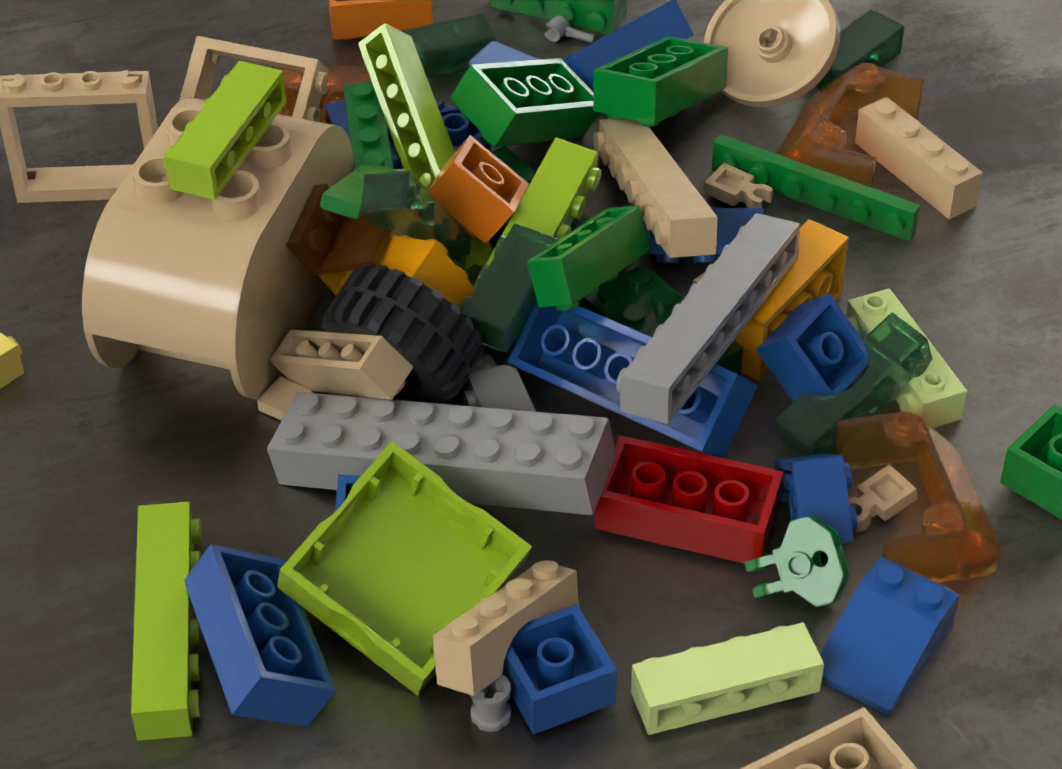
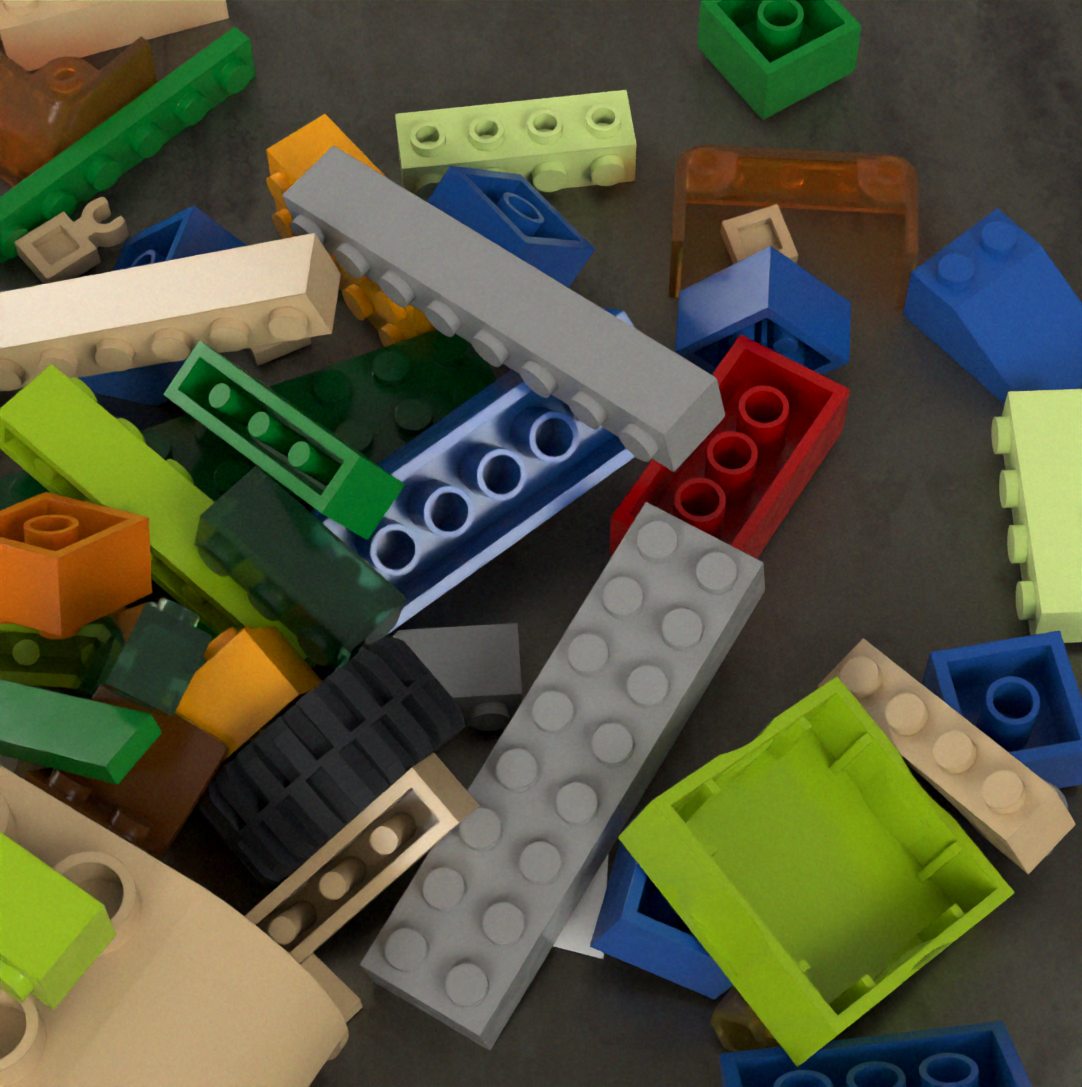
camera: 75 degrees left, 15 degrees up
hinge [745,516,851,607] -> none
clear green arch [775,312,933,456] -> none

